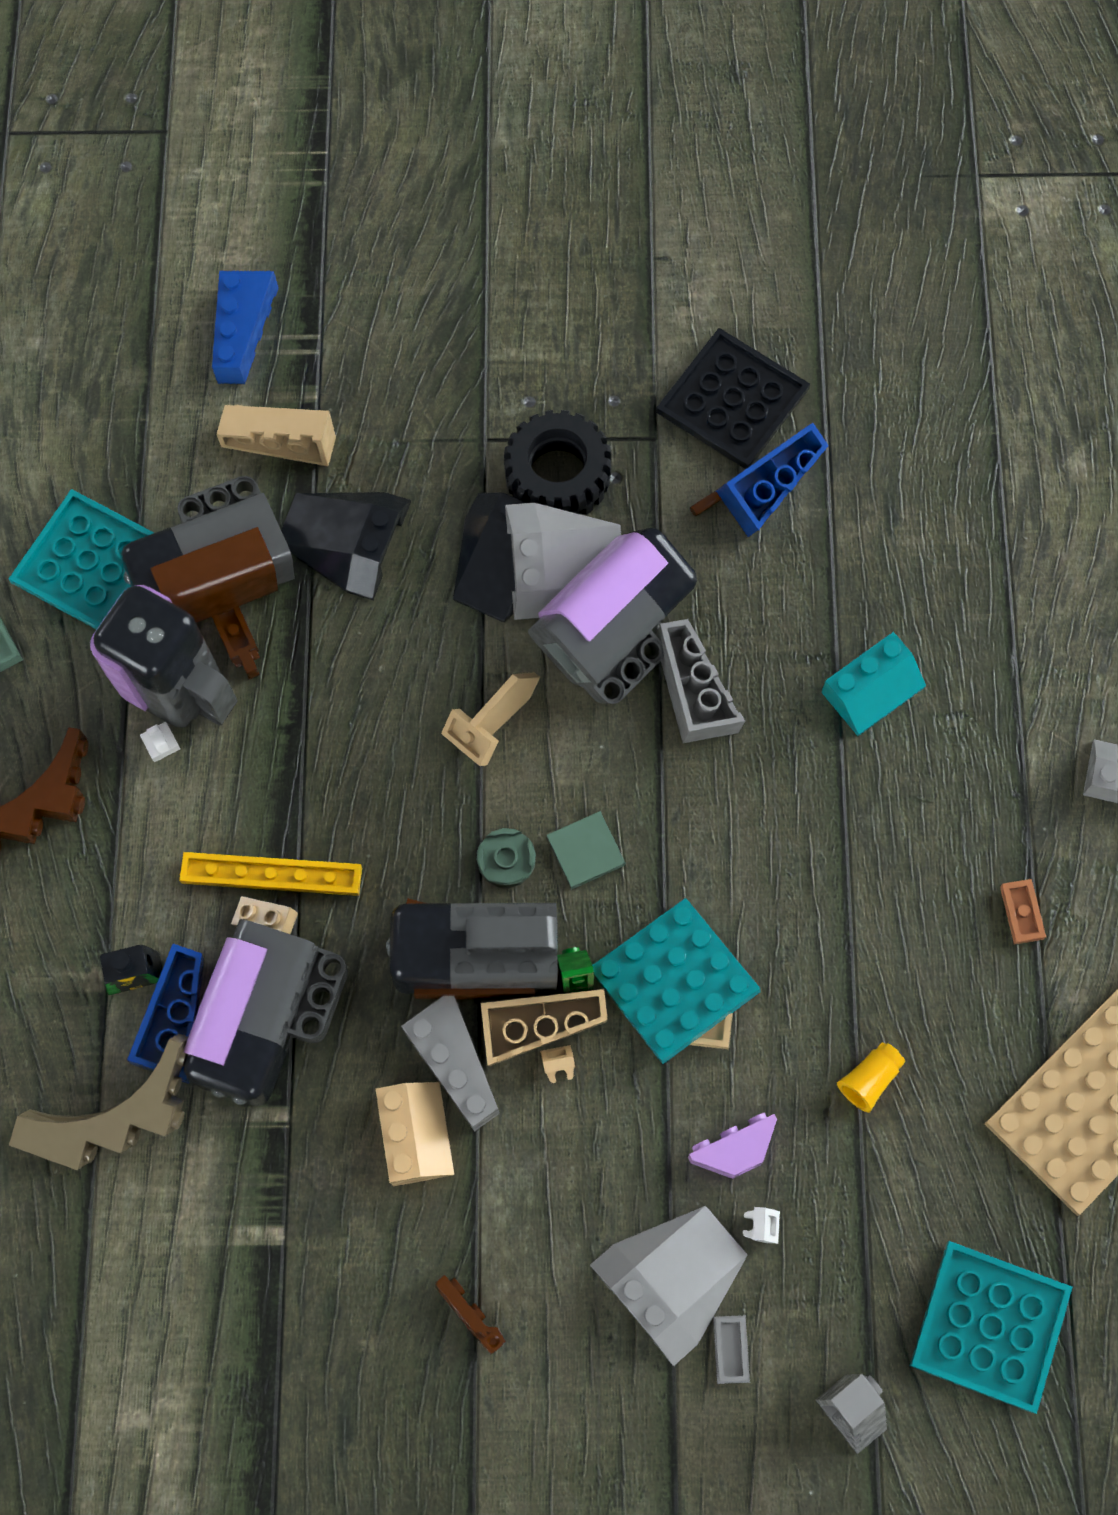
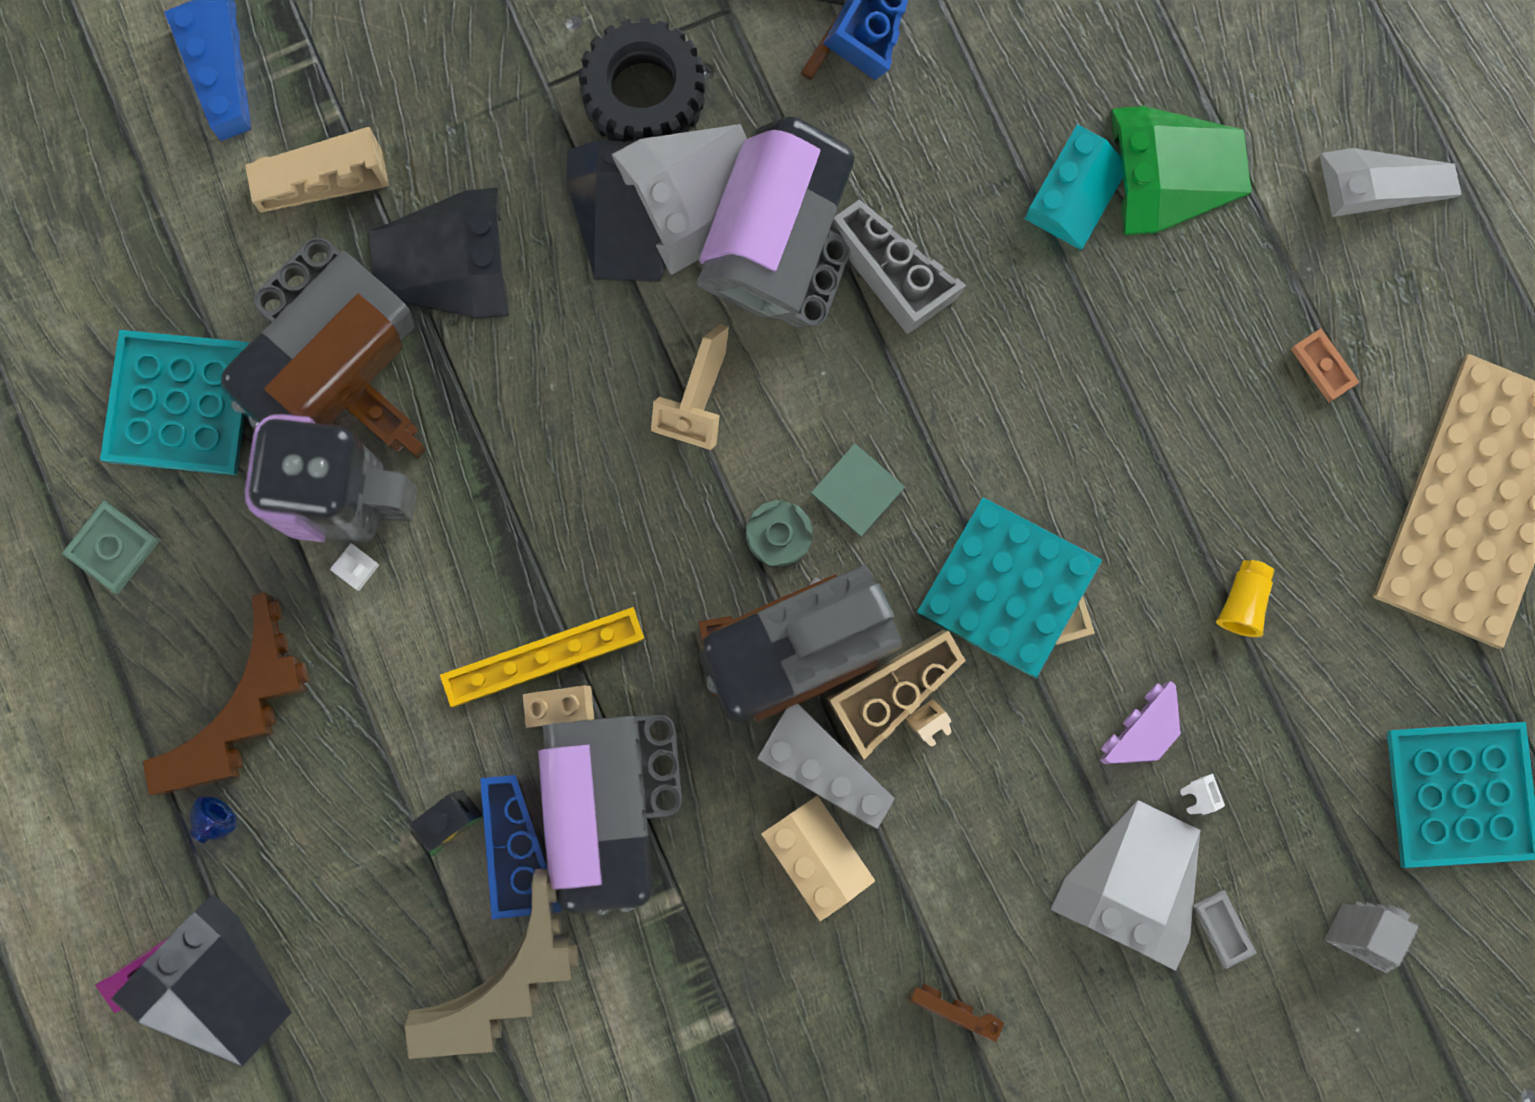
camera: 30 degrees left, 10 degrees up
green slope [557,947,594,994] -> none
none -> green wedge [1111,106,1251,235]

